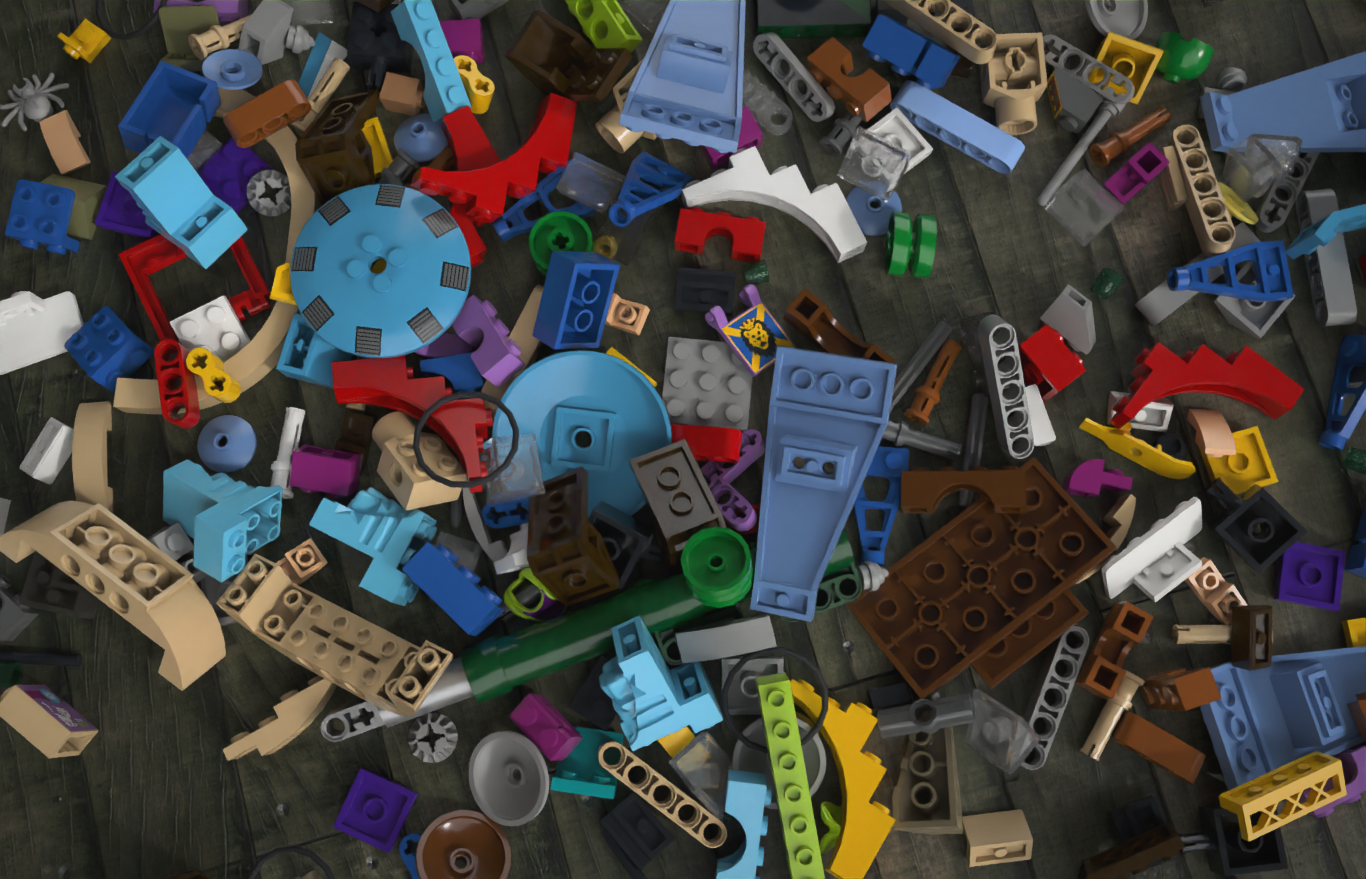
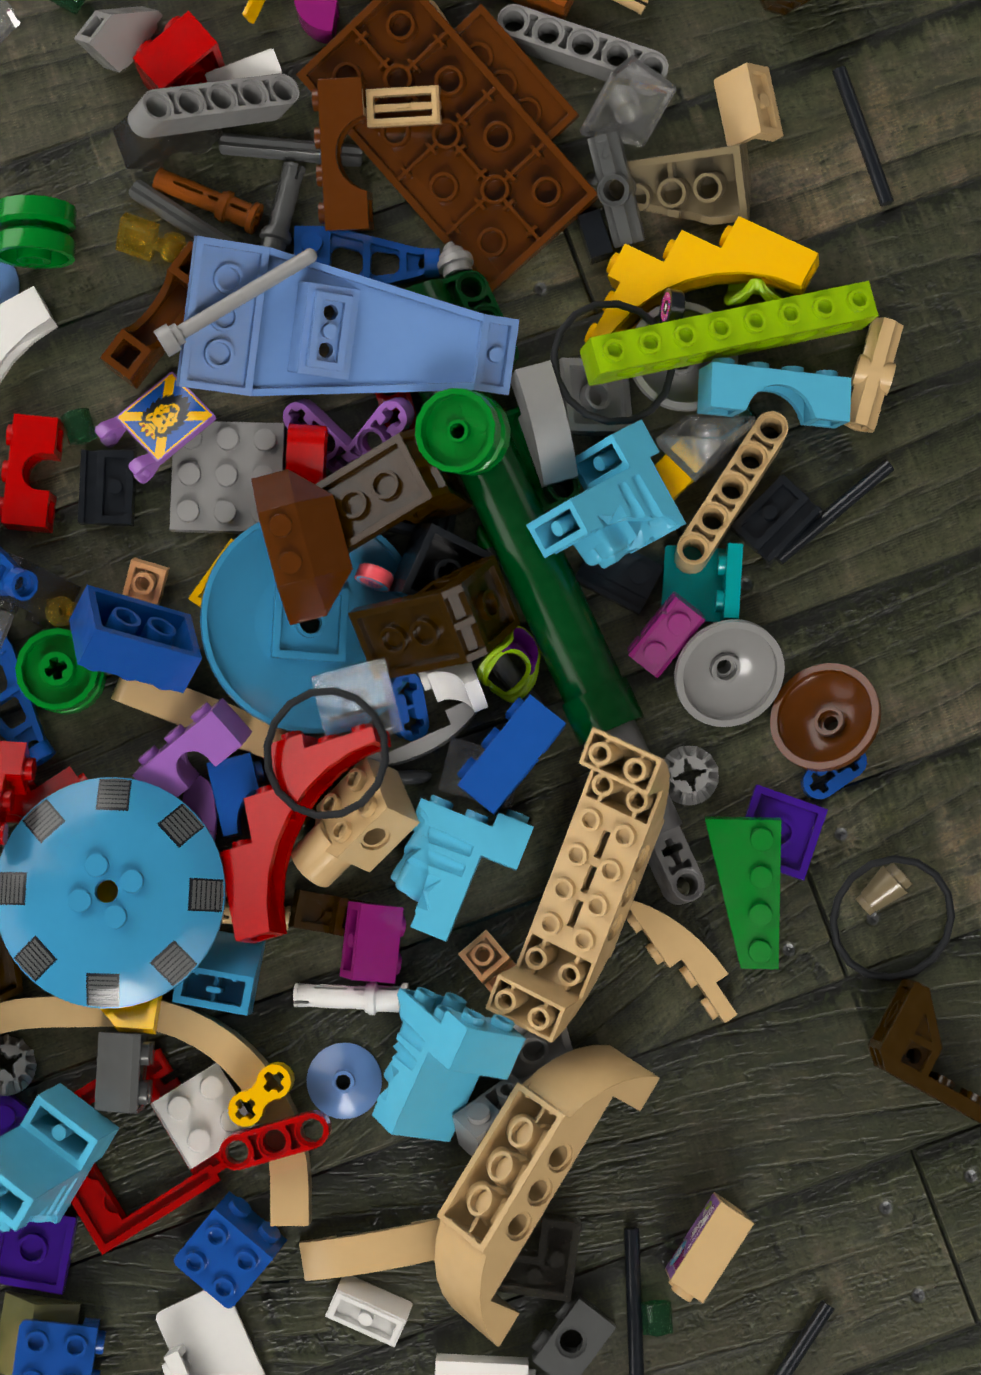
camera: 90 degrees left, 5 degrees up
none -> dark grey slope [94,1031,155,1114]
none -> clear yellow plate [115,212,187,263]
none -> light grey piece [153,248,317,357]
none -> reddish brown wedge [251,469,353,625]
none -> coral tile [354,563,394,592]
none -> tan tile [366,85,442,129]
none -> black tile [659,288,685,323]
none -> green wing [705,816,781,970]

